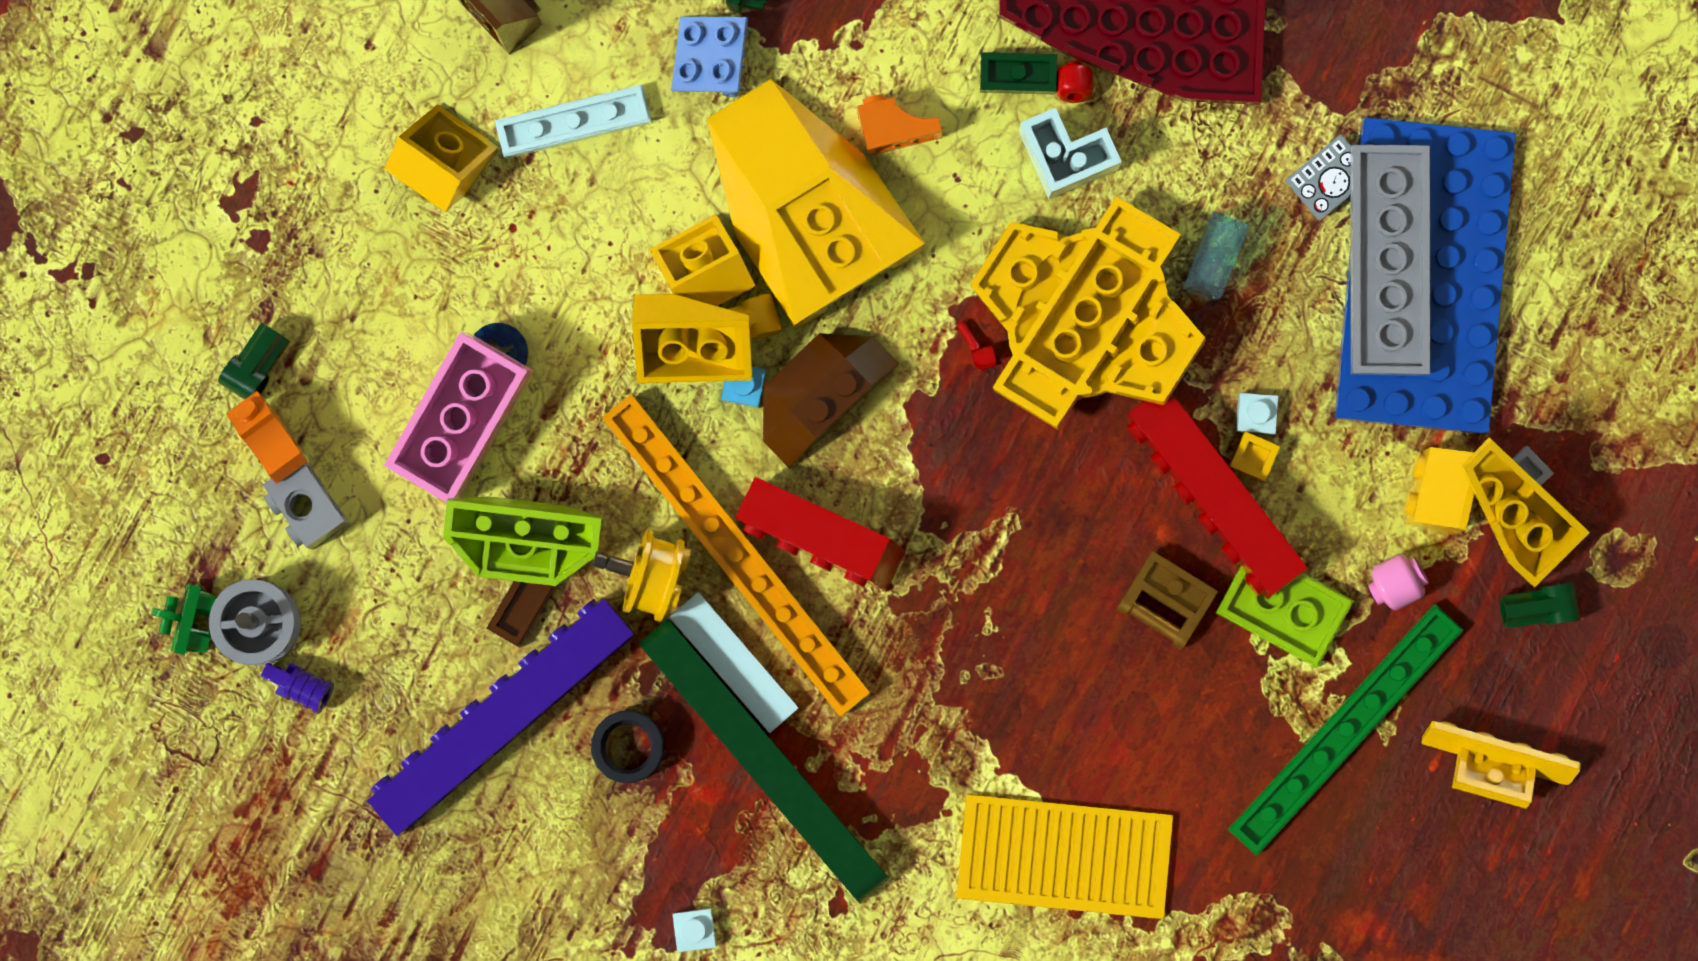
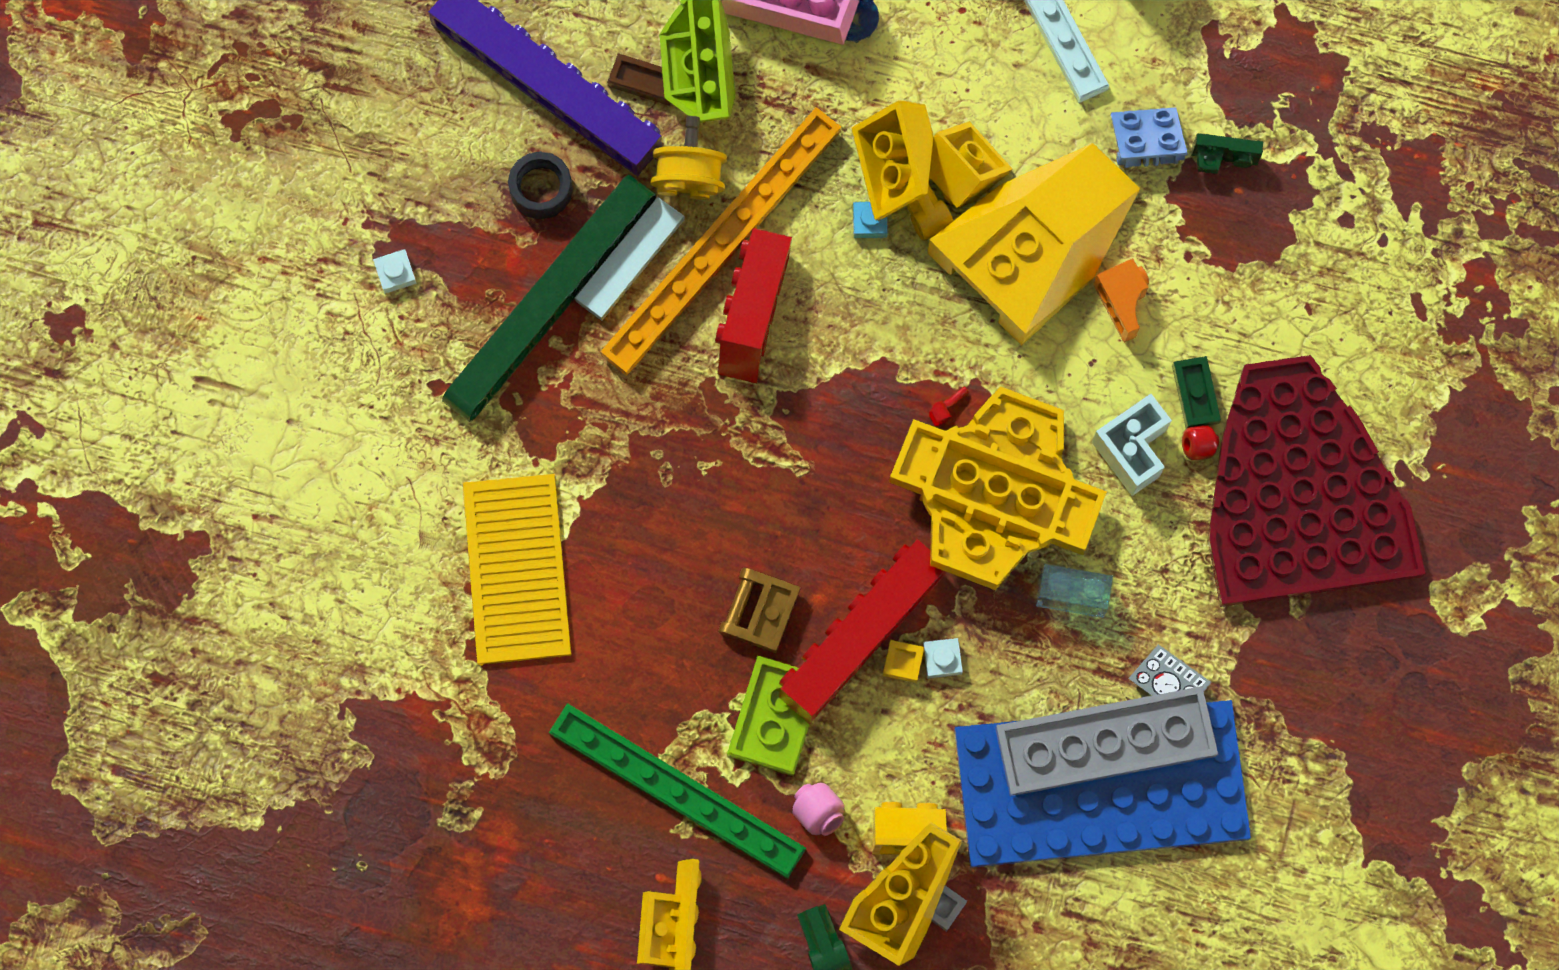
camera: 75 degrees right, 10 degrees down
reddish brown wedge [763,333,899,469] -> none

